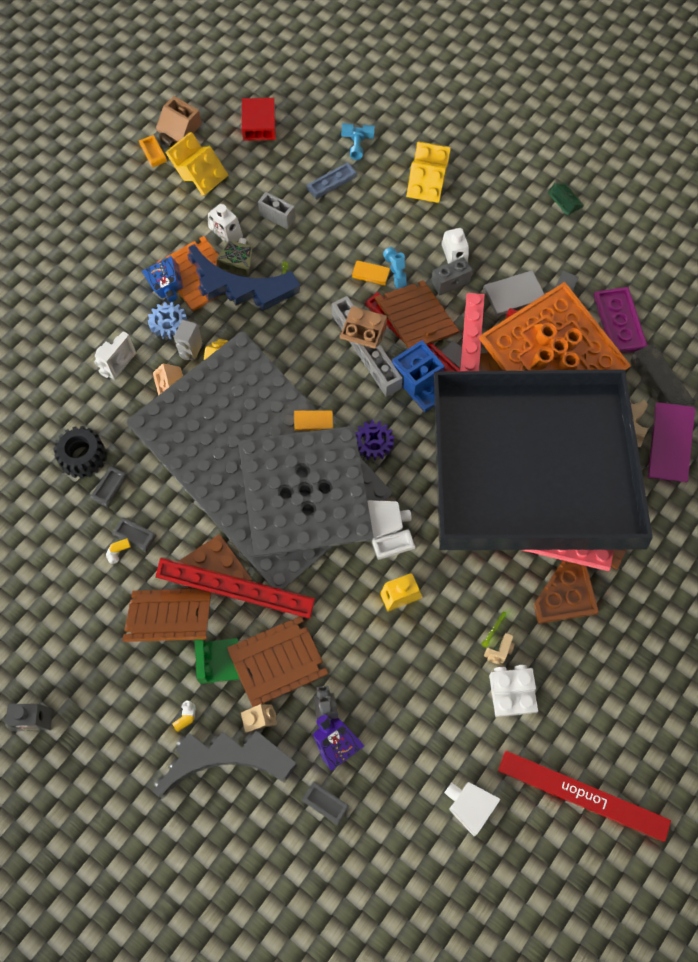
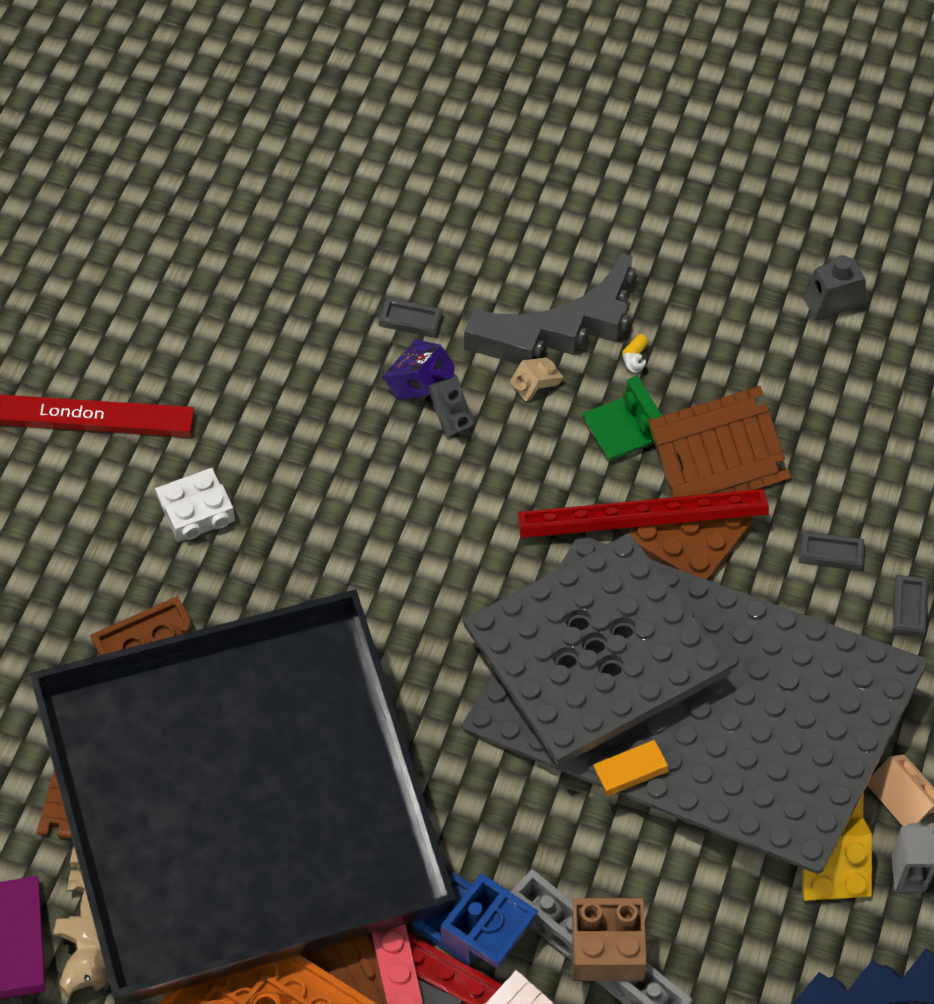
camera: 160 degrees right, 10 degrees down
yellow arm [106,538,131,564] -> none
dark orange door [227,616,329,708] -> none
dark purple gear [355,420,394,461] -> none
white torso [367,500,411,540] -> none
white tile [372,529,415,560] -> none
yellow torso [380,573,423,612] -> none
white torso [444,782,500,836] -> none
clear neon green hinge [481,611,506,648] -> none
tan bracket [484,633,515,664] -> none

